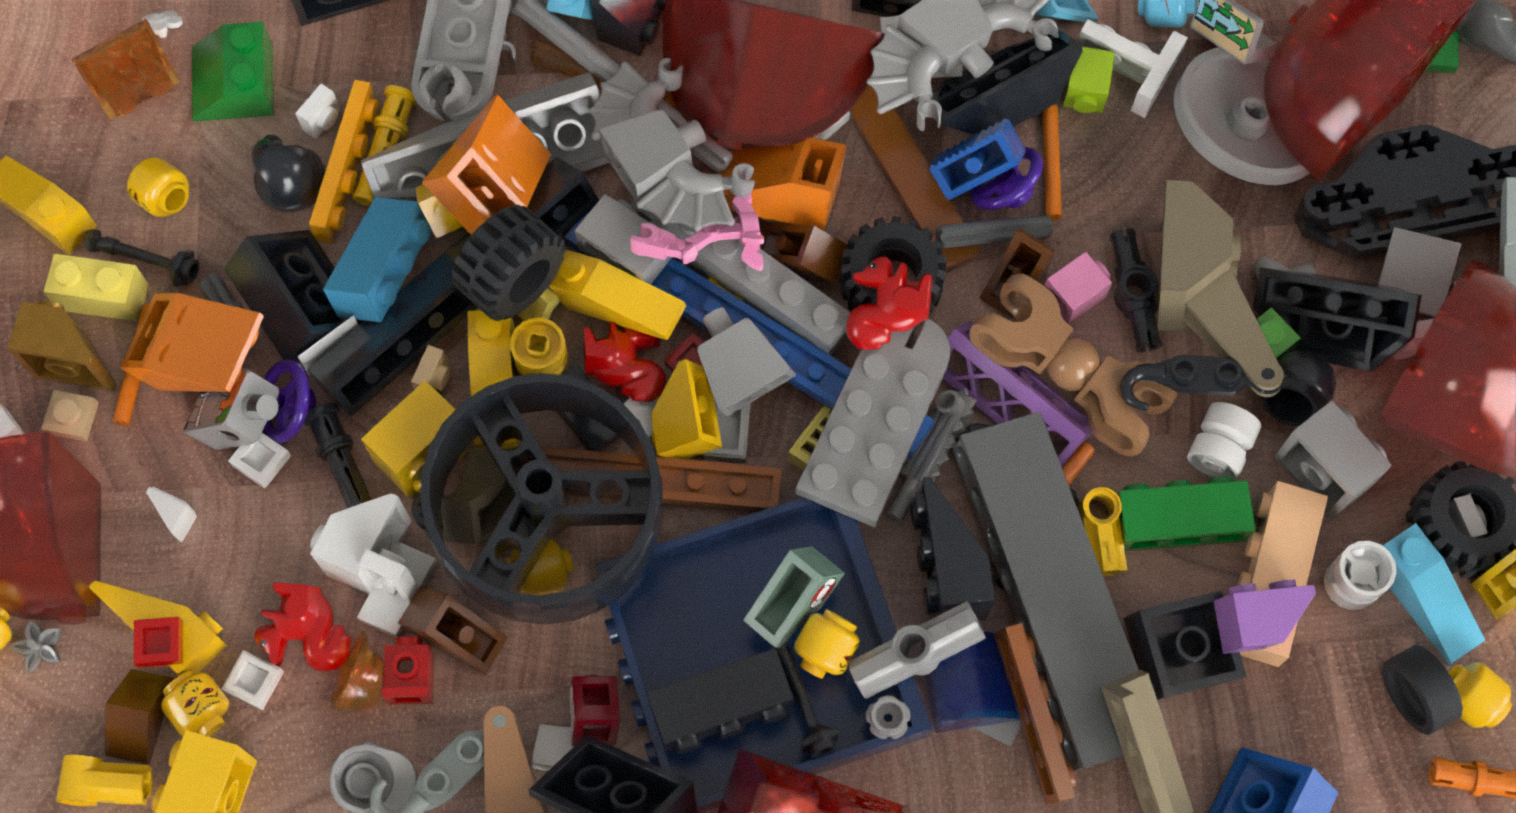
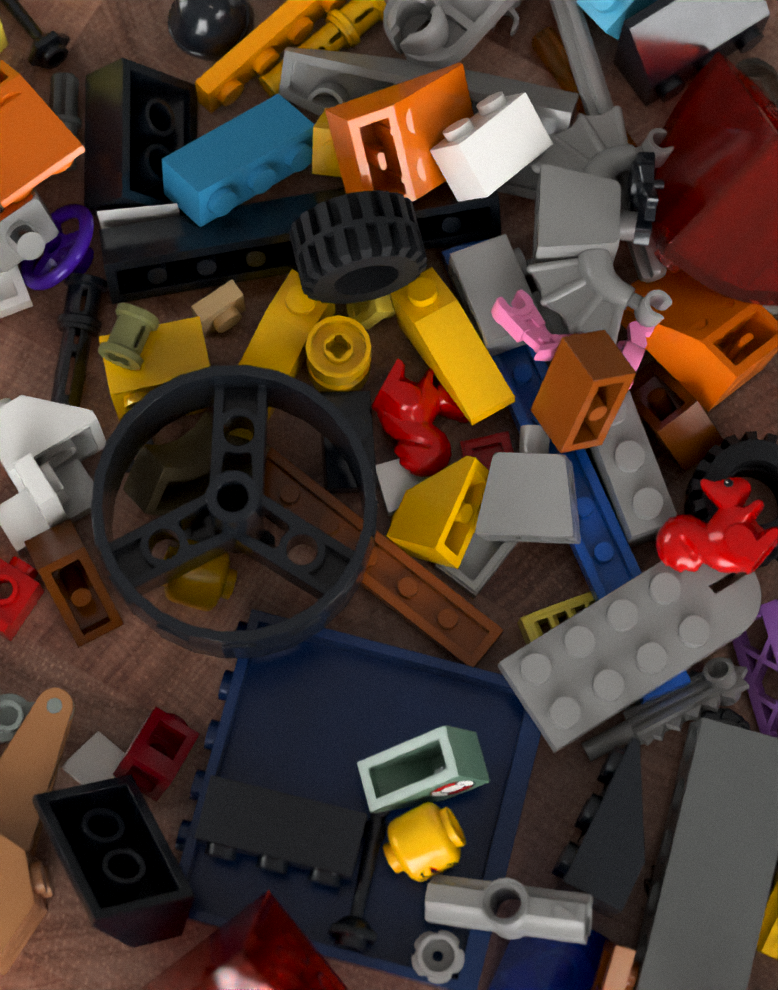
camera: 30 degrees right, 5 degrees up
none -> olive bush [97,302,160,370]
none -> white brick [430,92,553,202]
none -> dark orange brick [530,330,636,454]
none -> black piece [627,152,664,246]

